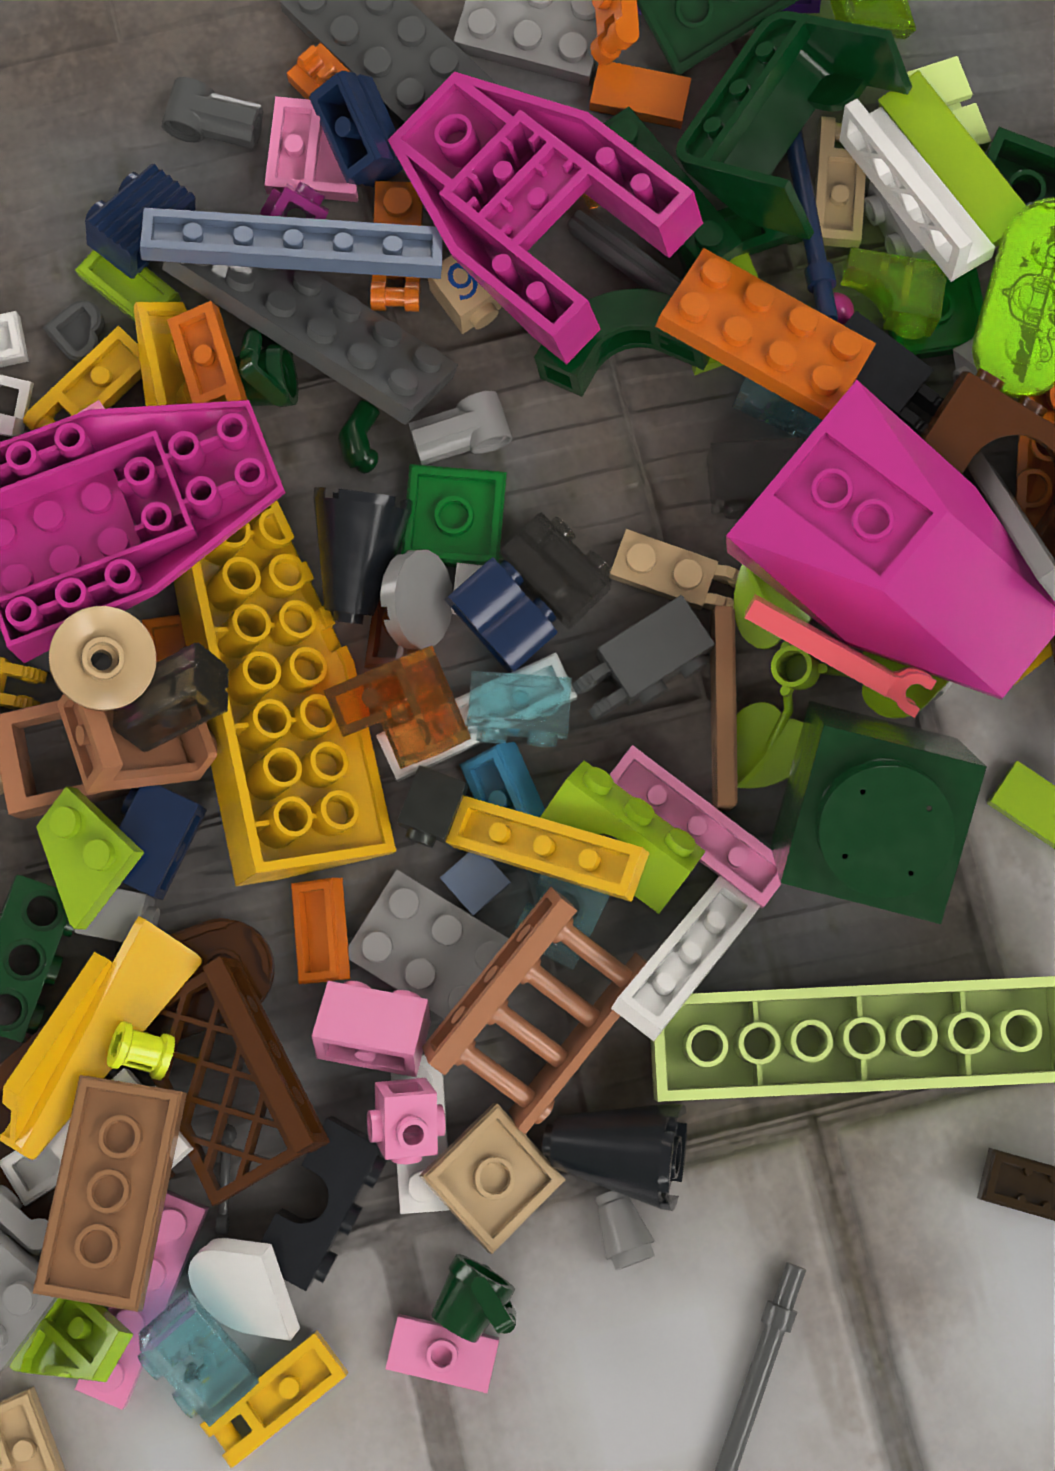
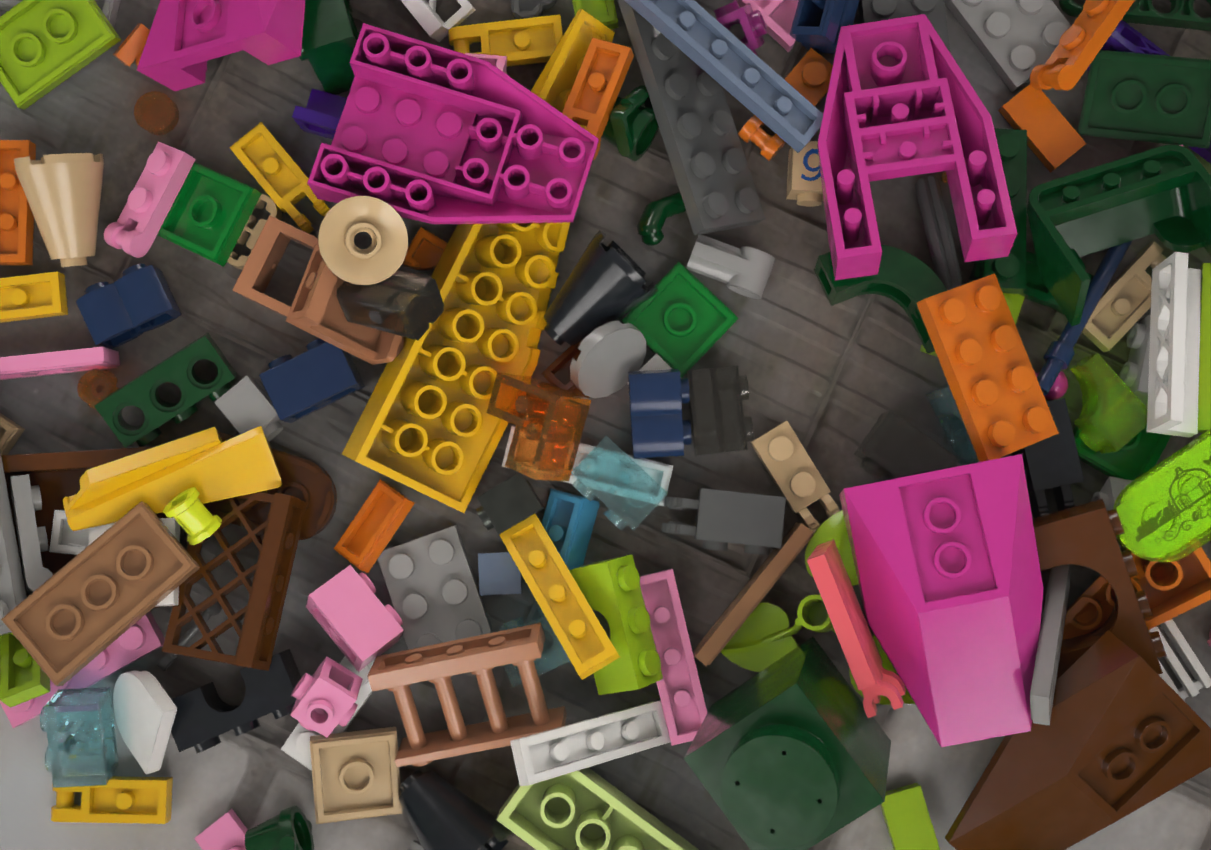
camera: 45 degrees right, 5 degrees up
lime wing [36,786,145,930] -> none

